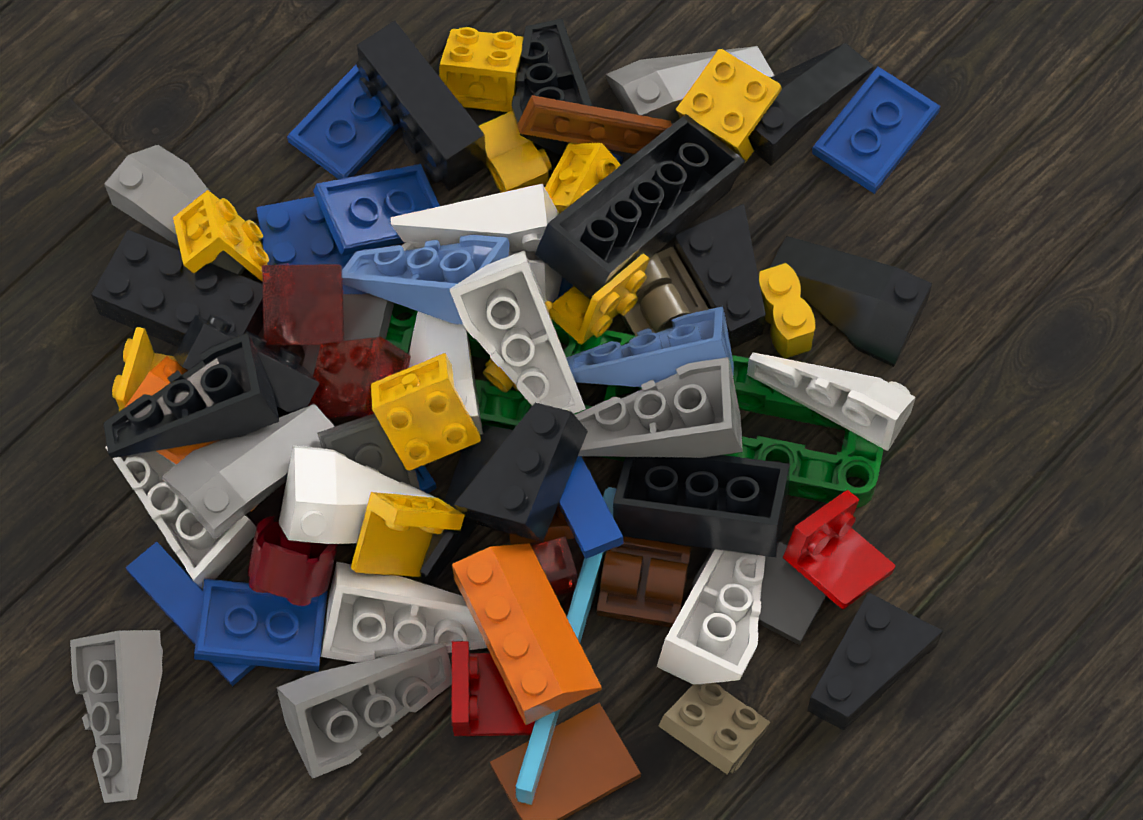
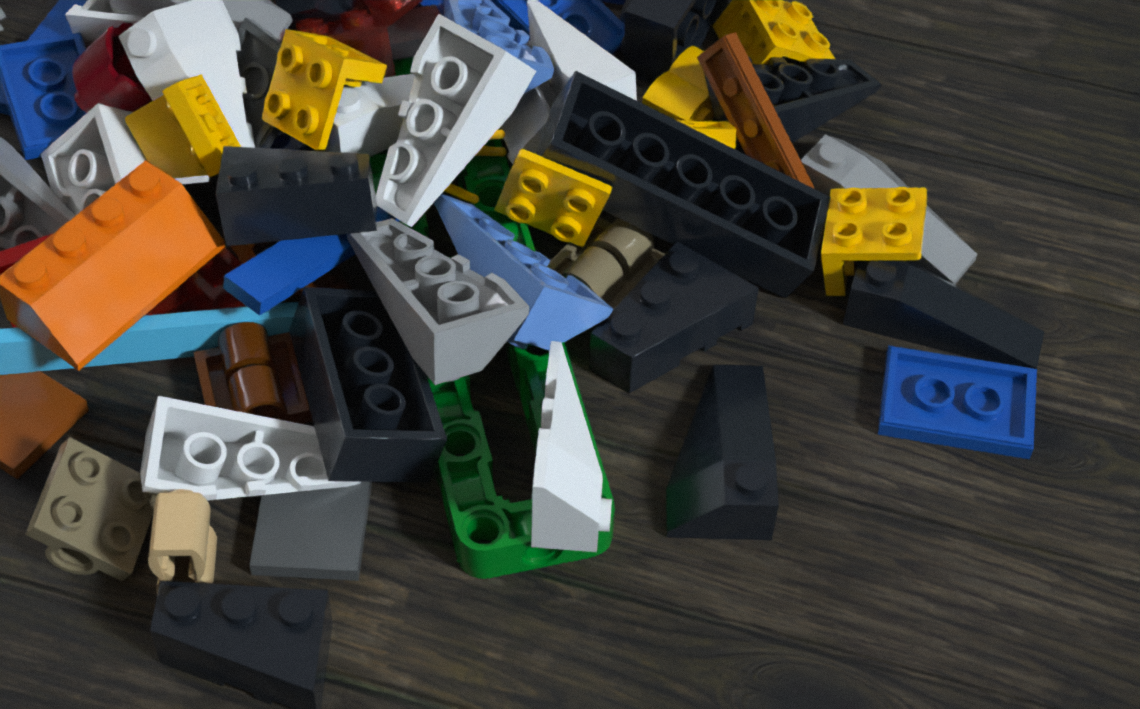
camera: 60 degrees right, 15 degrees down
yellow brick [759,263,815,359] -> none
red bracket [783,489,895,609] -> none
none -> tan brick [148,489,217,594]

